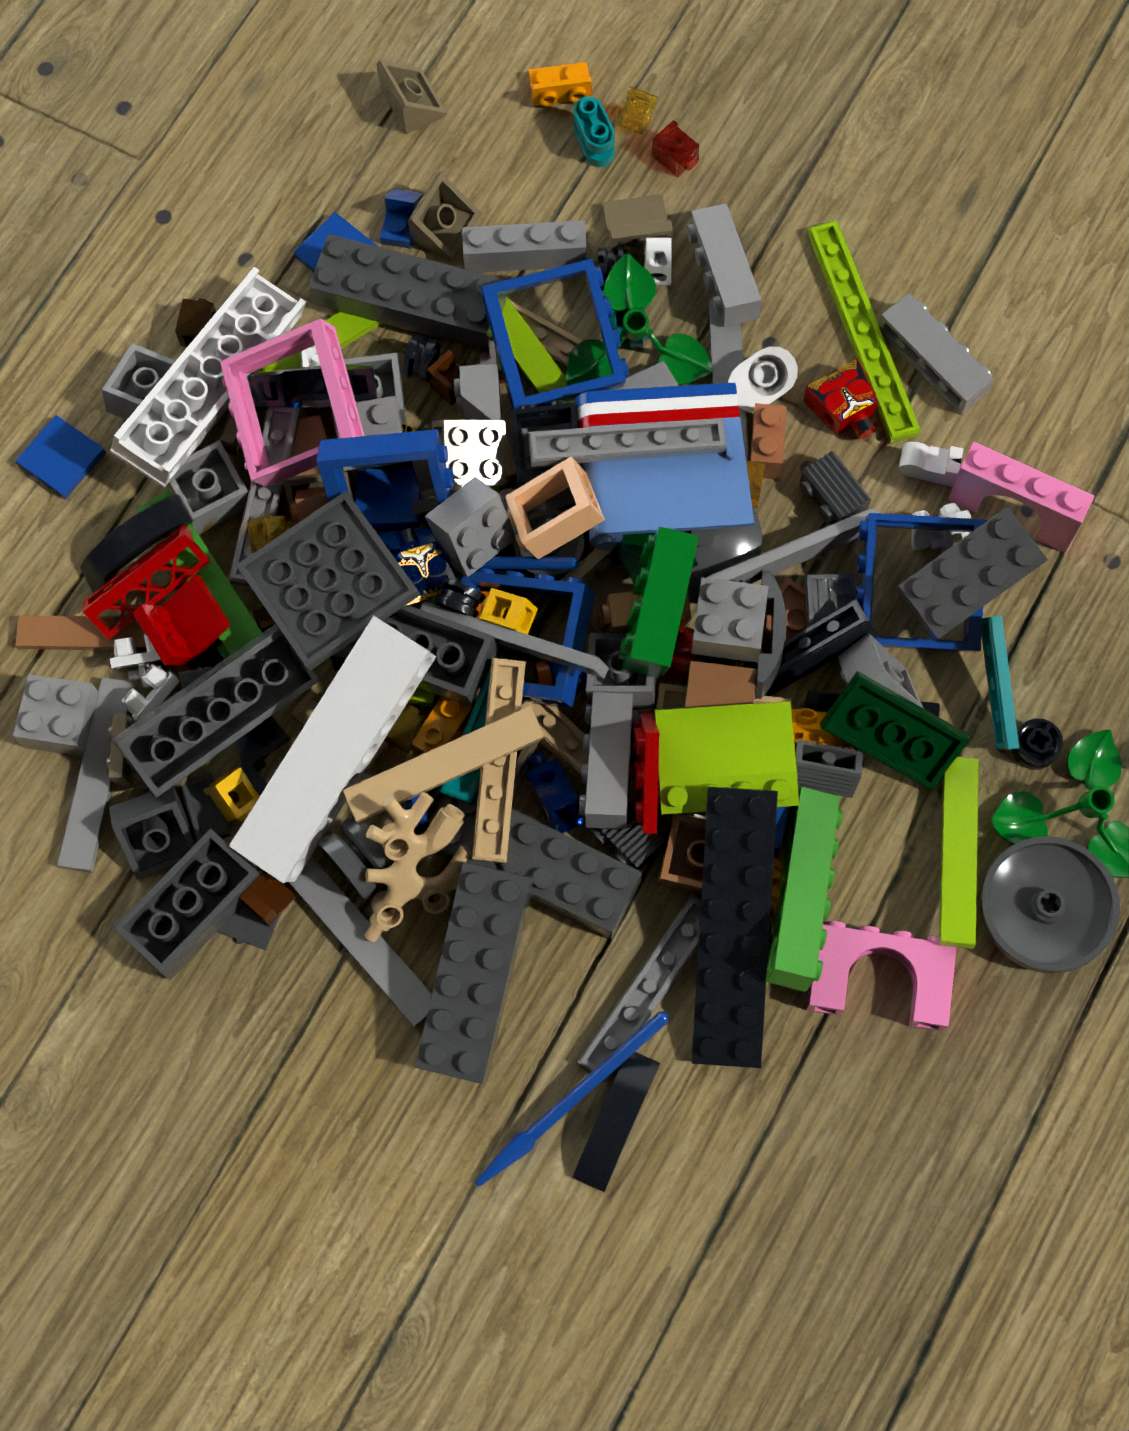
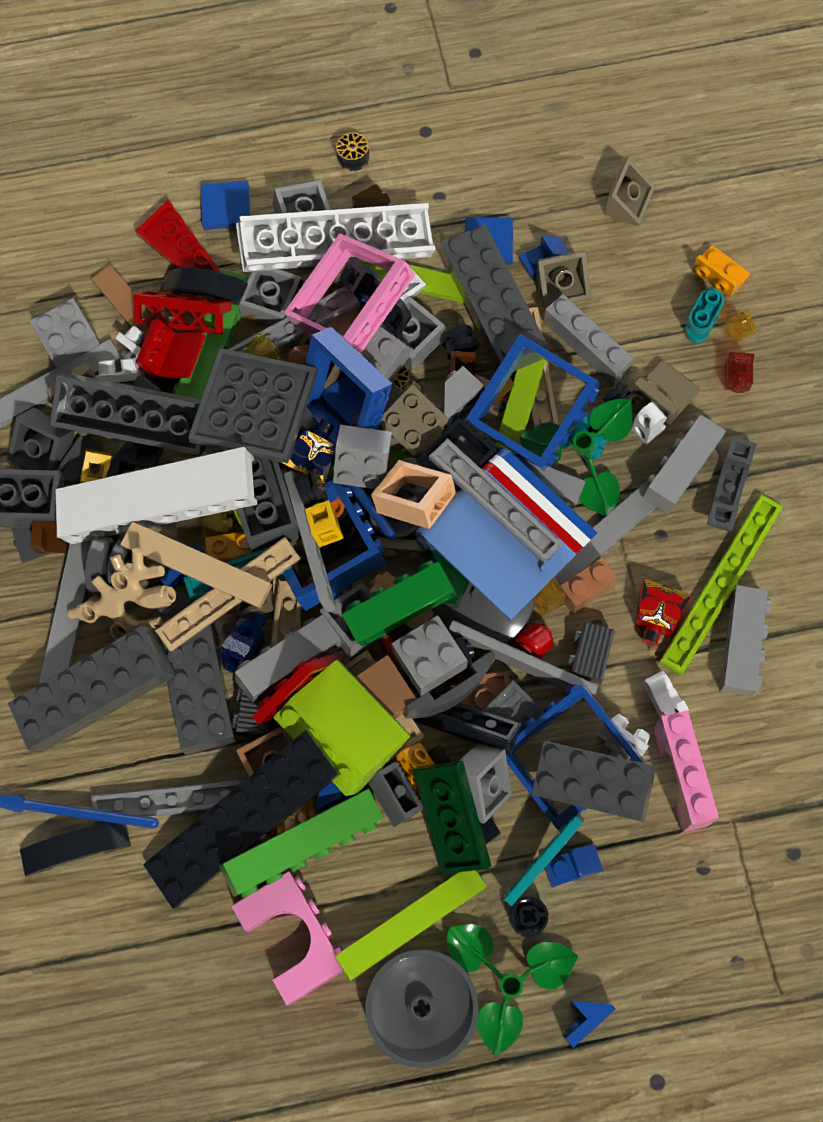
camera: 50 degrees right, 0 degrees up
white piece [728,347,798,411] -> none
none -> red wing [135,199,221,273]
none -> black wheel [336,133,370,171]
none -> red head [514,622,553,659]
none -> blue slope [545,845,604,888]
none -> dark grey slope [706,436,757,532]

